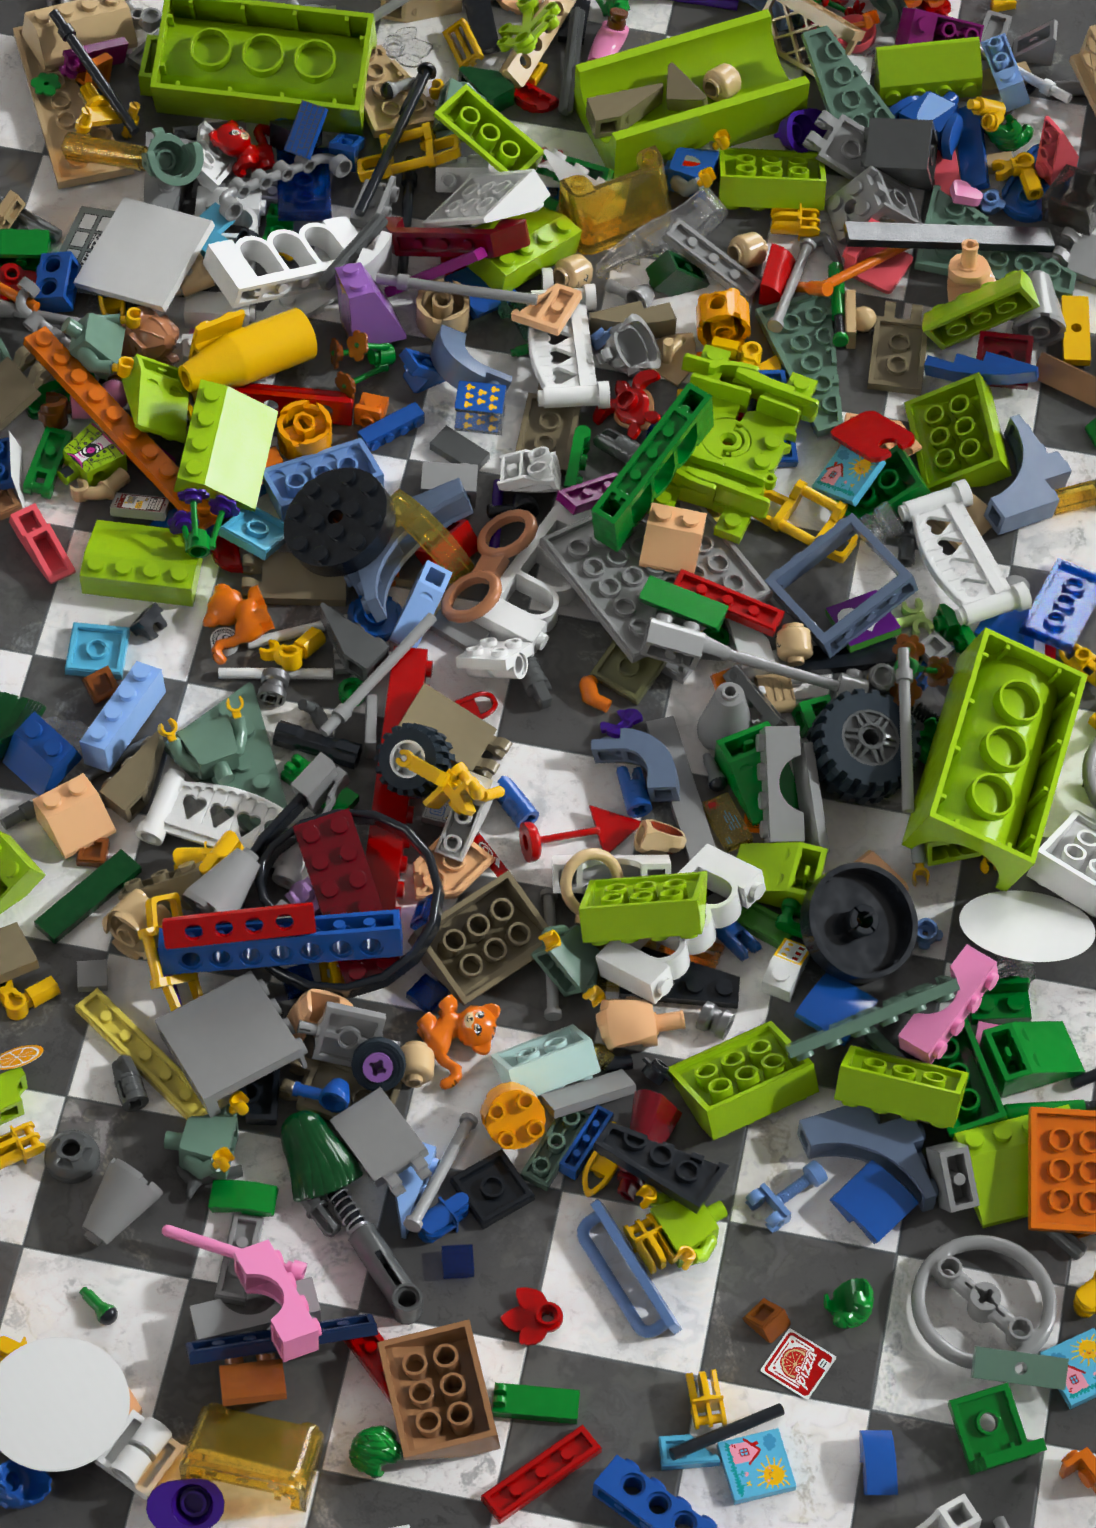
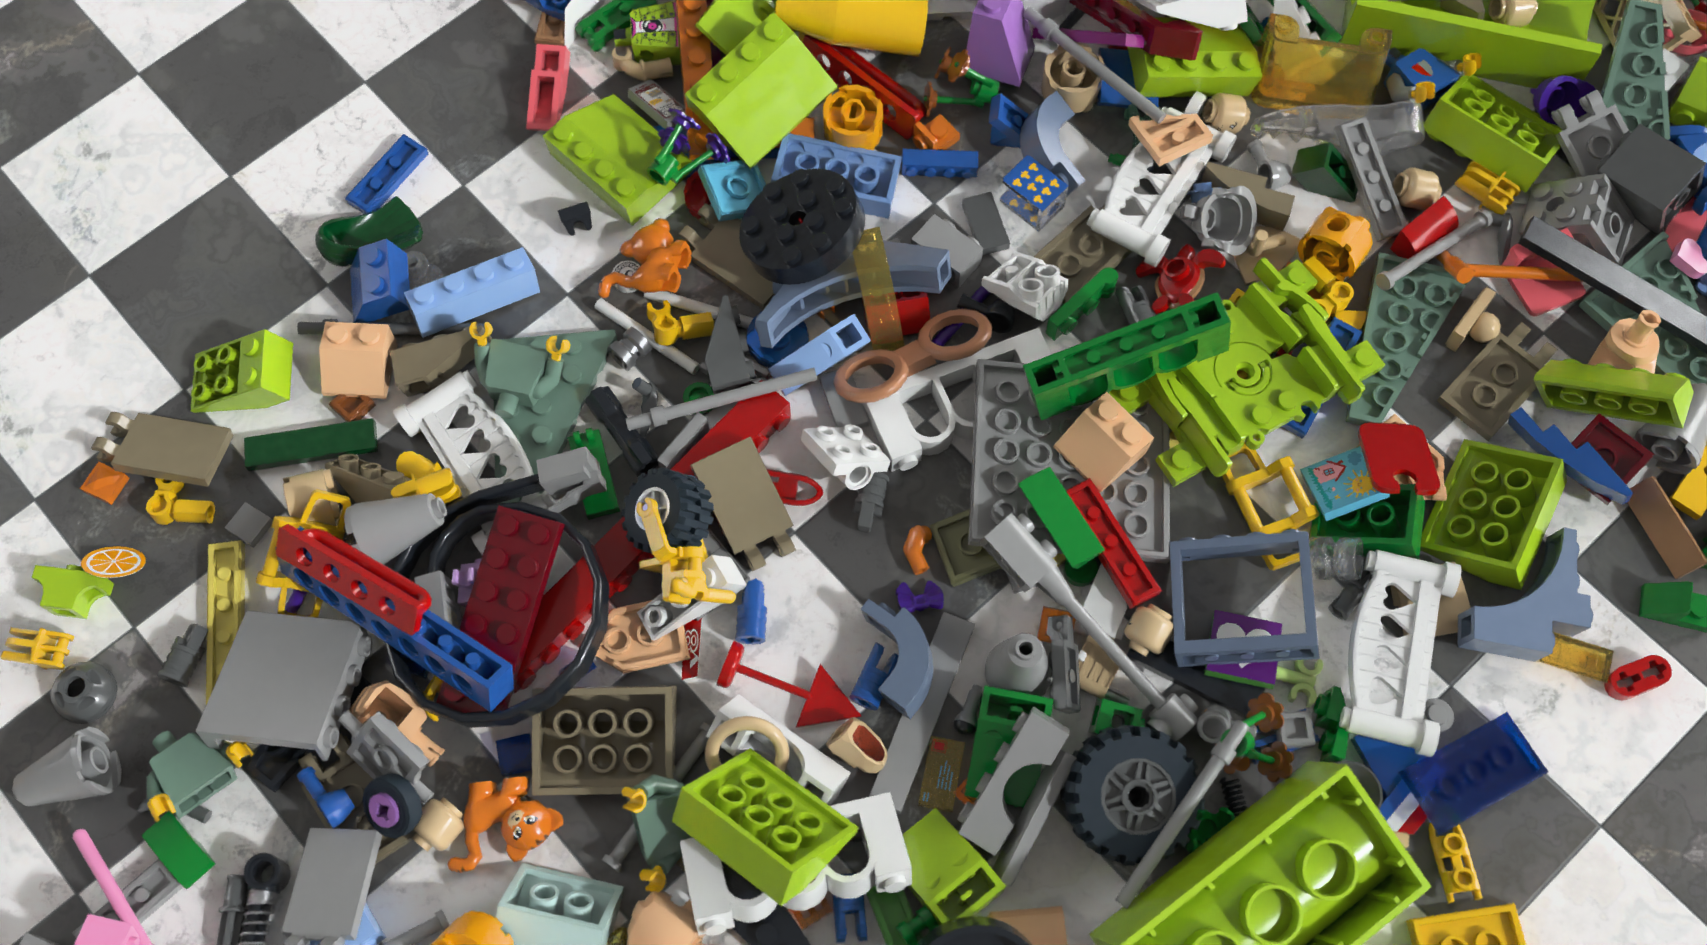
camera: 40 degrees right, 10 degrees up
medium azure tile [65,622,130,680] -> none
dark orange tile [81,665,119,705] -> none
dark green hair [280,1110,363,1202] -> none
magenta hinge [556,472,618,515] -> none
green piece [828,261,849,347] -> none

